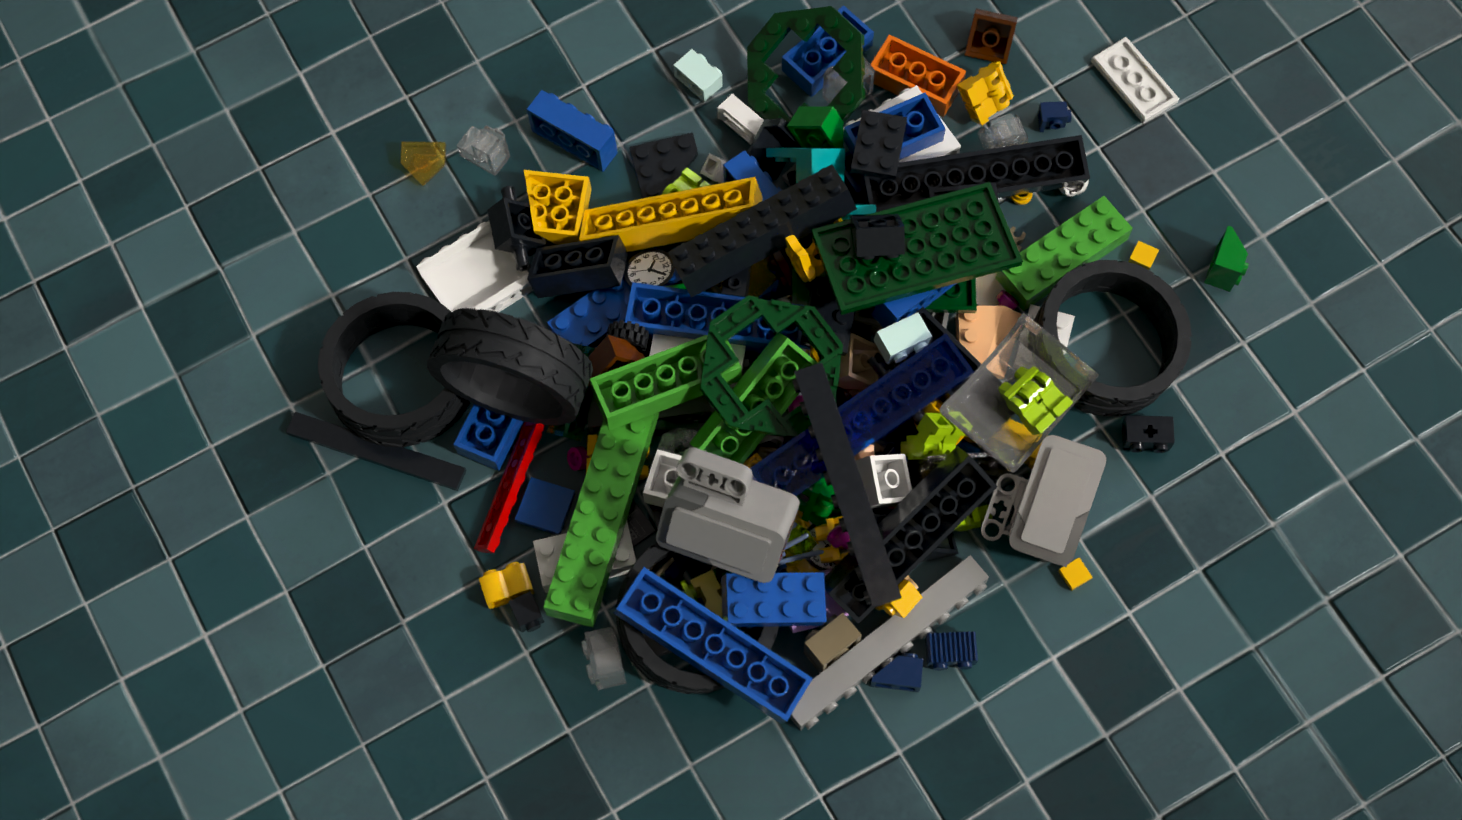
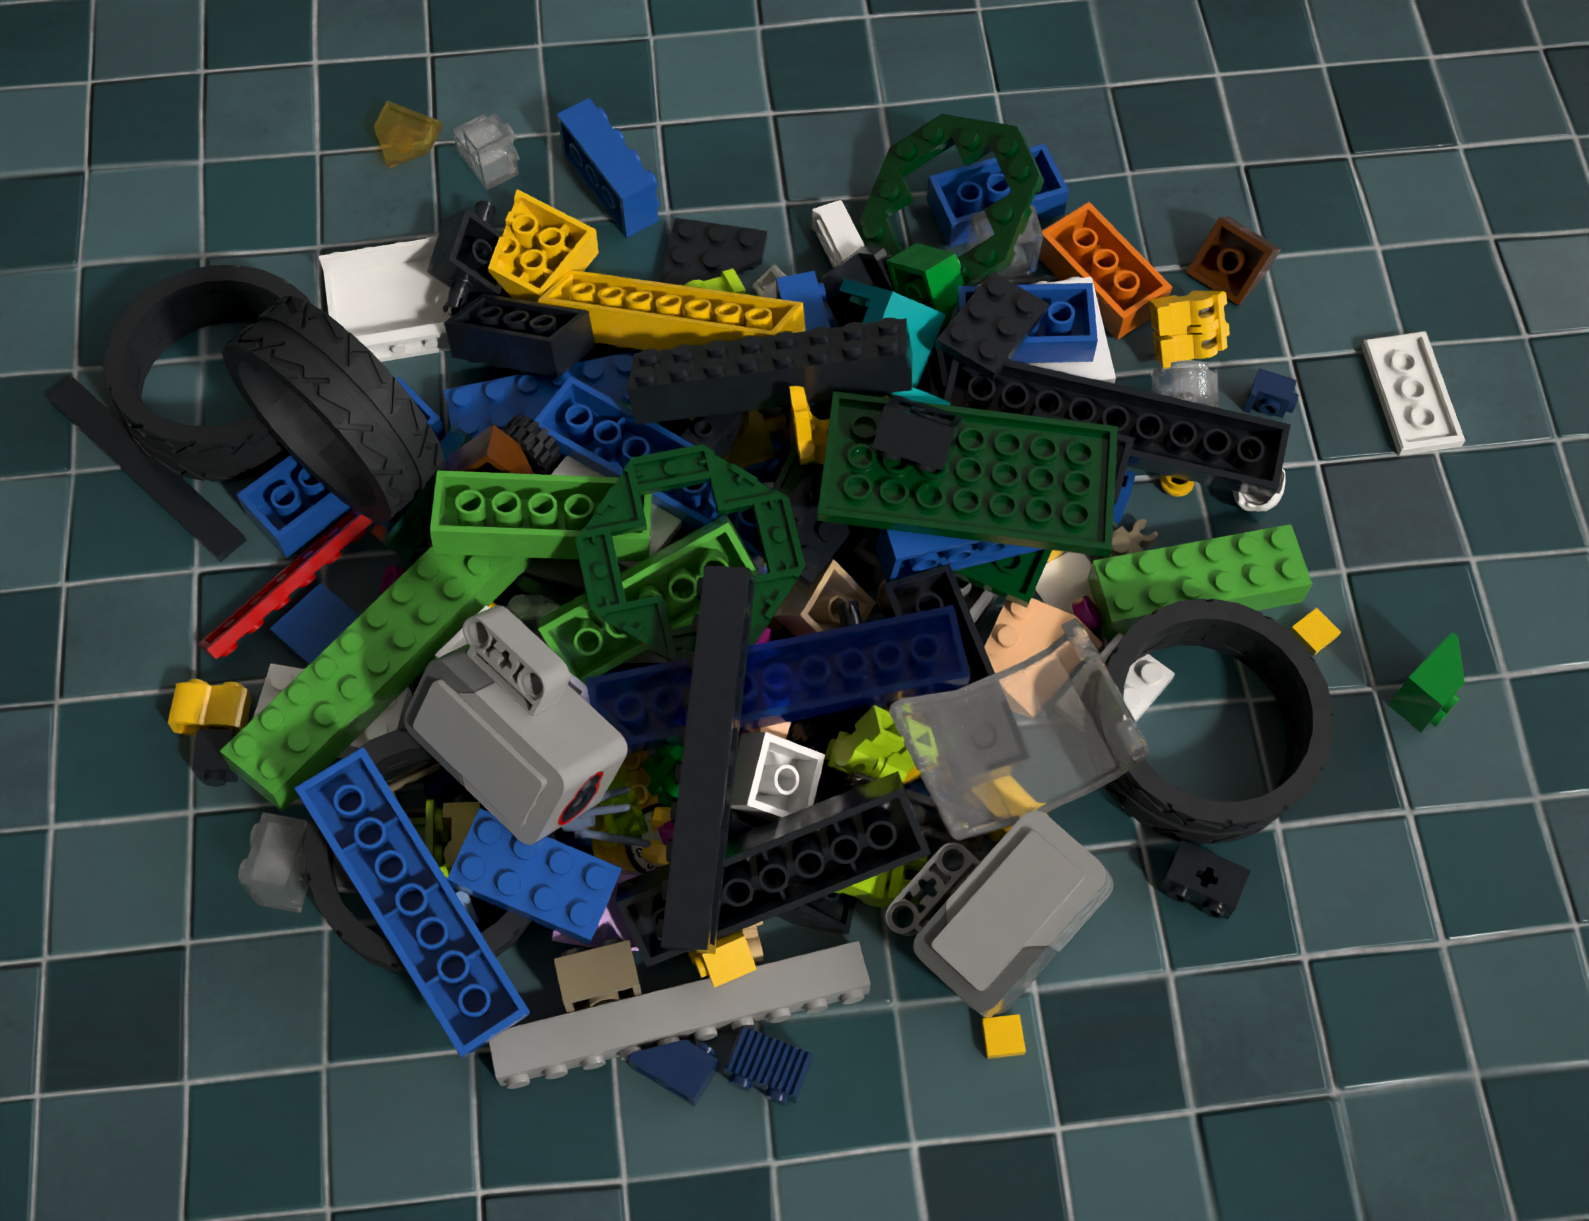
camera: 20 degrees right, 5 degrees down
sticker [624,249,675,287] -> none
light aqua brick [674,49,723,102] -> none
light aqua brick [874,313,932,364] -> none
lime hips [998,366,1074,435] -> none

